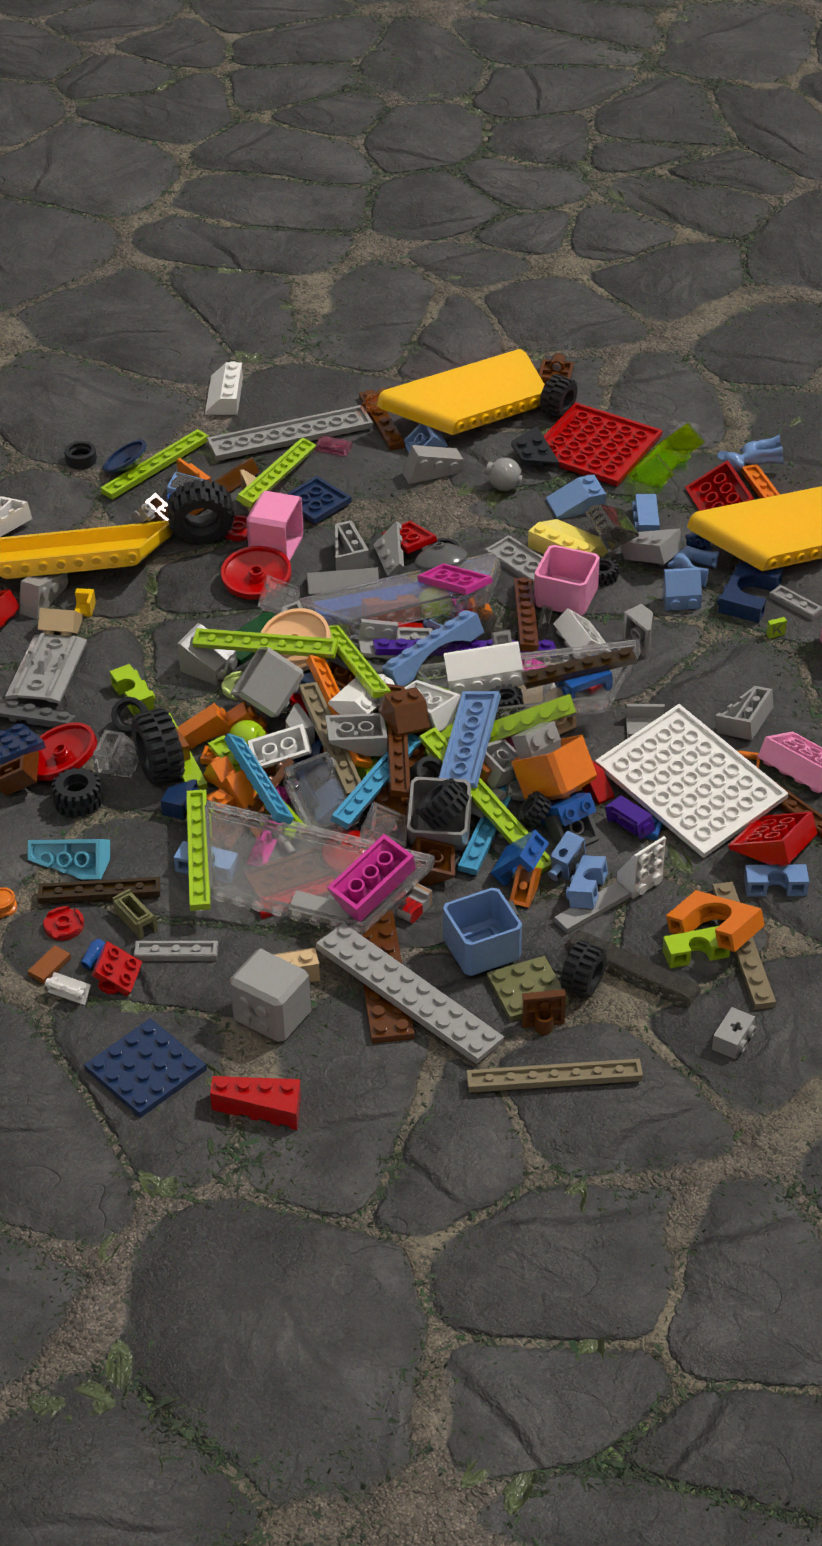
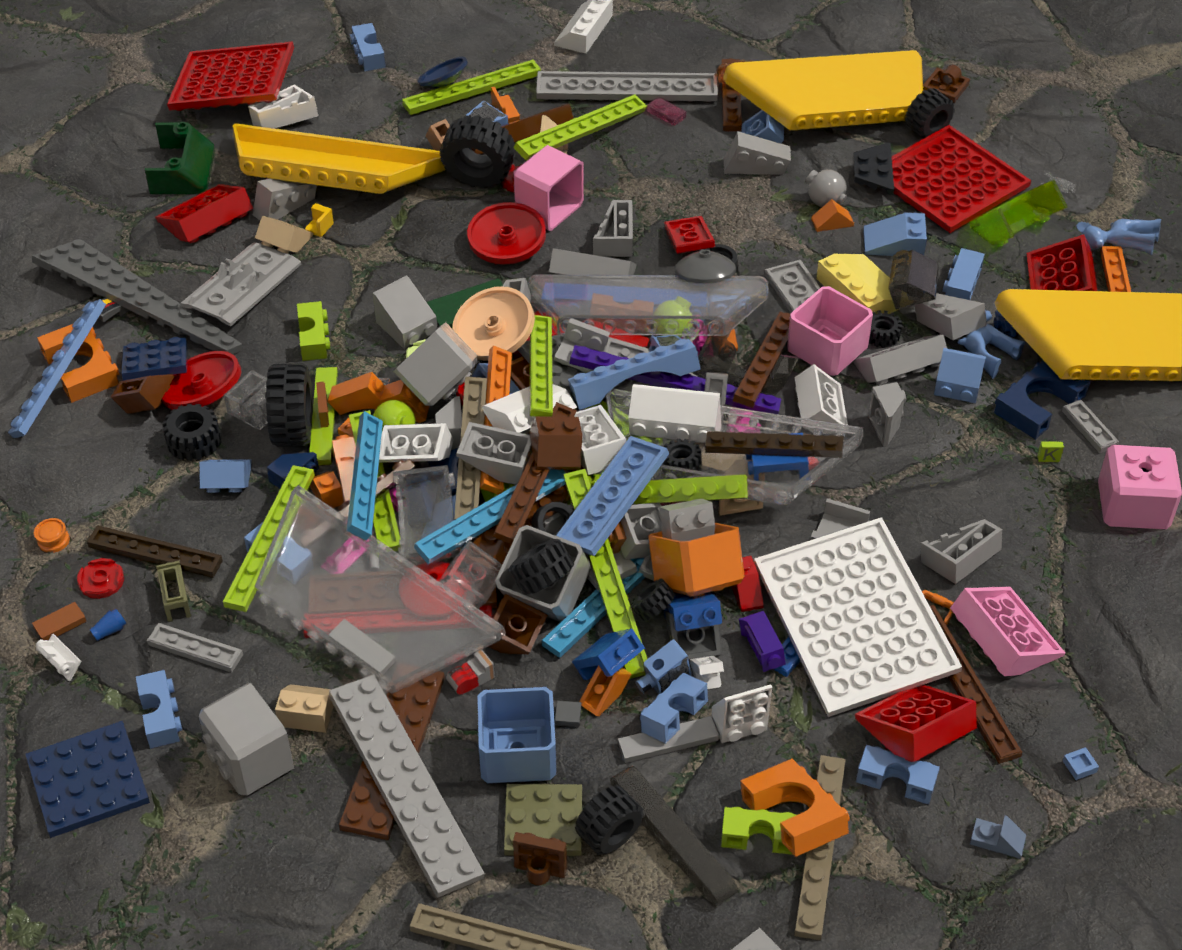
camera: 20 degrees right, 5 degrees up
medium azure wedge [28,839,110,879] -> none
black tyre [64,441,97,469] -> none
red plate [92,941,142,996] -> none
black tyre [111,697,148,734] -> none
light grey hinge [129,503,158,524] -> none
lime plate [192,628,339,659] -> none
red wedge [210,1076,301,1130] -> none
clear slope [258,575,300,614] -> none
dark blue plate [287,476,352,524] -> none
dark pink slope [327,834,416,923] -> none
light grey wing [373,521,404,578] -> none
dark pink tile [417,563,493,595] -> none
none -> medium blue arch [136,670,182,749]
none -> medium blue slope [200,459,252,493]
none -> medium blue arch [350,23,385,71]
none -> white slope [690,656,724,689]
none -> orange slope [811,199,854,232]
none -> light grey slope [853,334,947,385]

